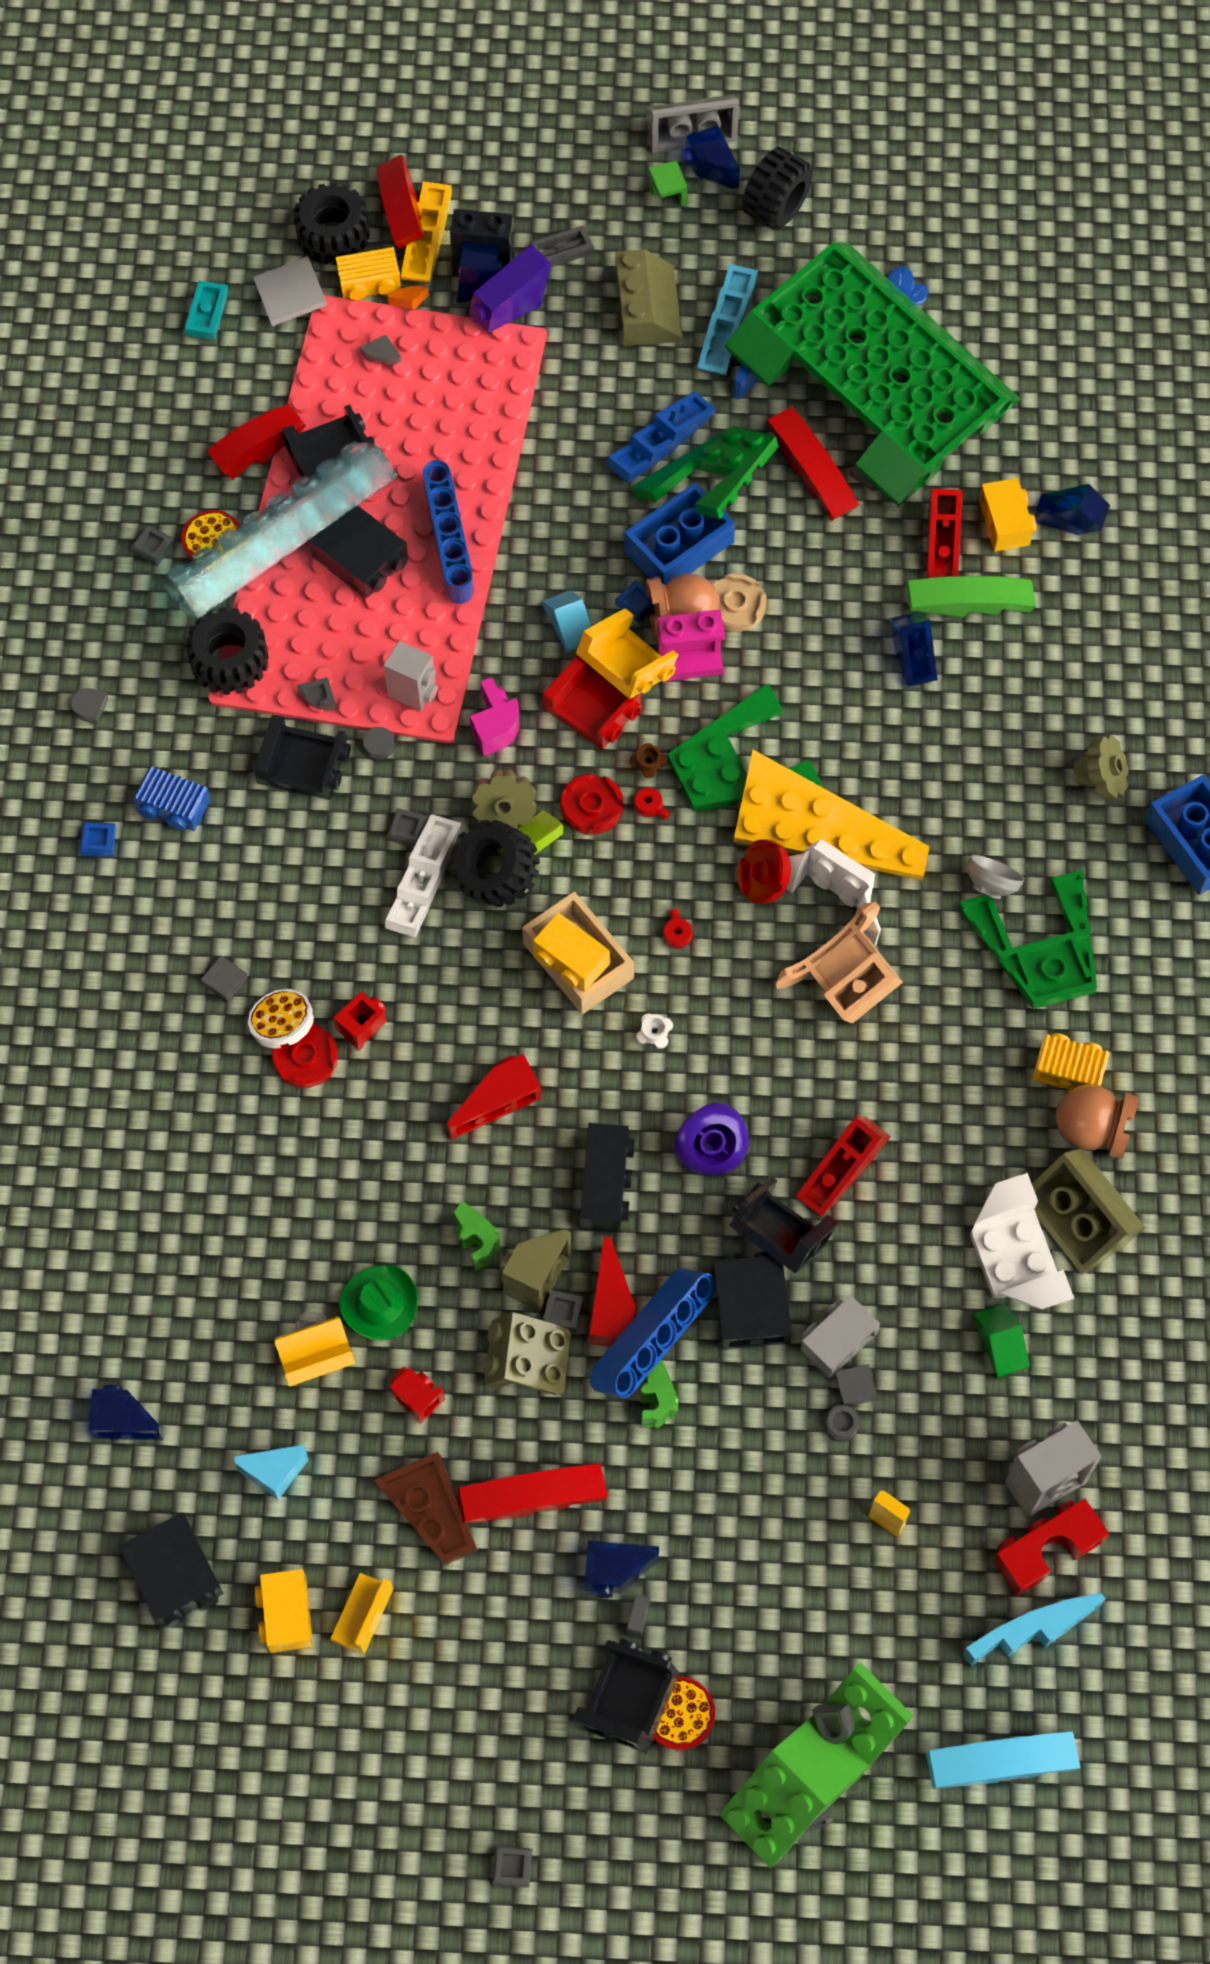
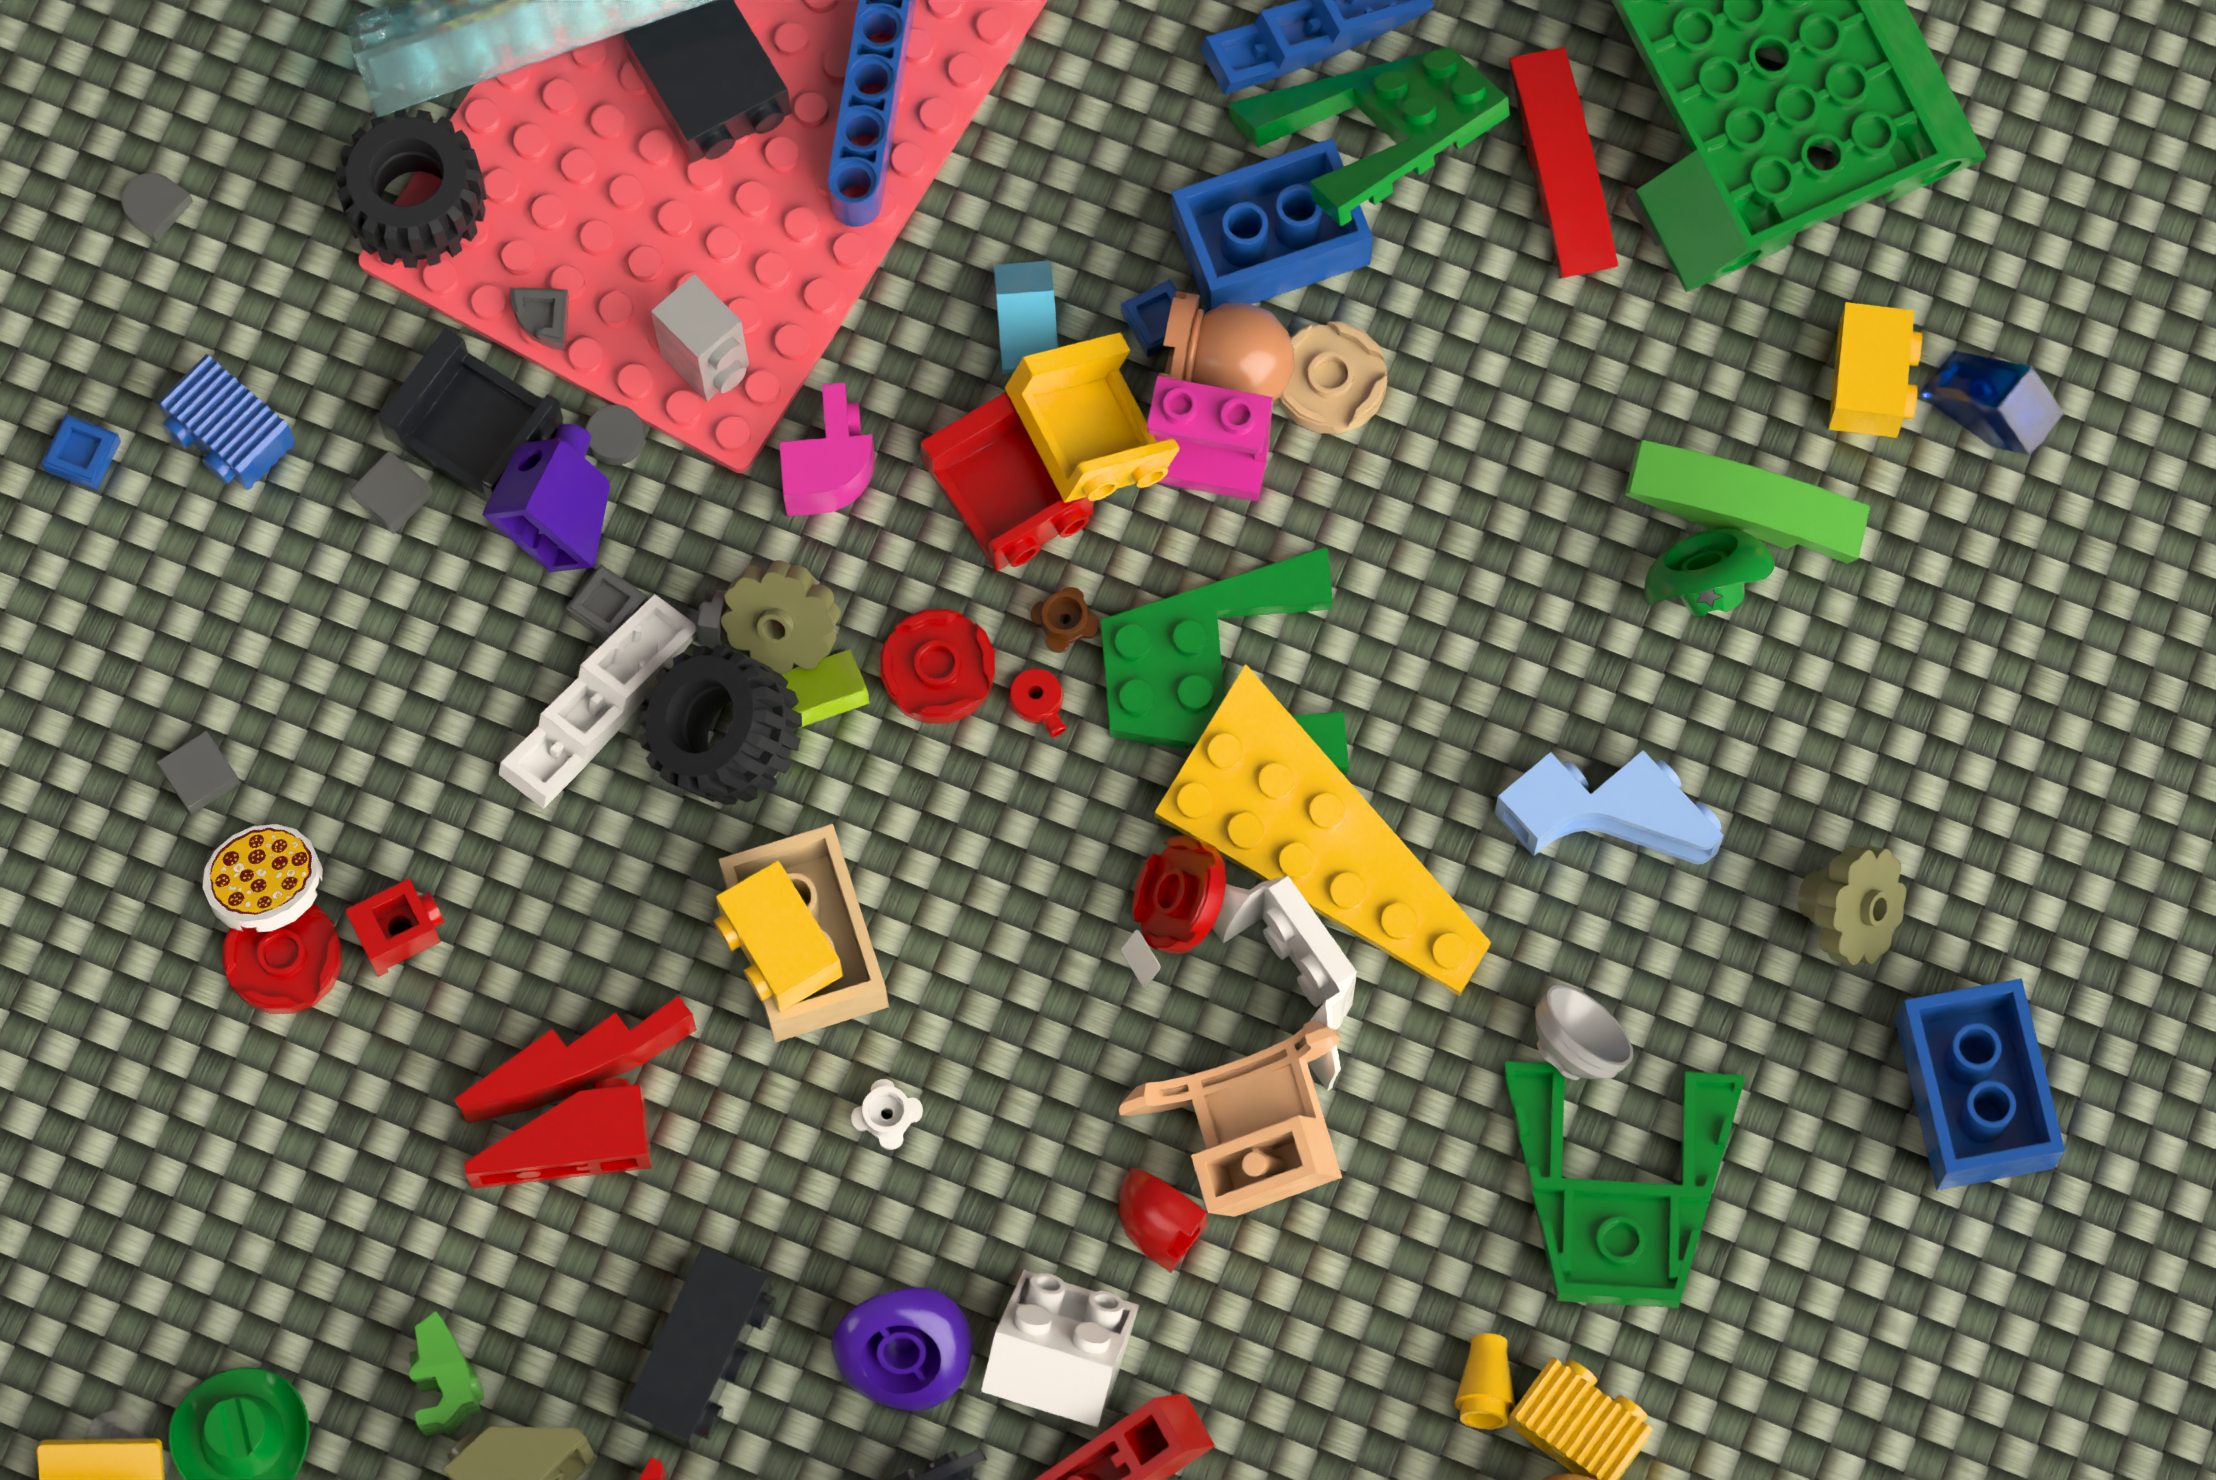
camera: 20 degrees right, 5 degrees up
red piece [662,909,693,949] -> none
clear blue slope [890,612,938,687] -> none
red slope [927,489,963,578] -> none
none -> dark grey tile [349,450,434,534]
none -> red slope [454,996,697,1123]
none -> dark purple torso [482,424,610,572]
none -> dark grey tile [695,588,728,647]
none -> white slope [981,1270,1139,1427]
none -> red brick [1118,1168,1207,1273]
none -> white sticker [1121,929,1160,988]
none -> yellow cone [1454,1333,1516,1429]
none -> light blue arch [1494,750,1724,864]
none -> green hat [1644,528,1775,617]

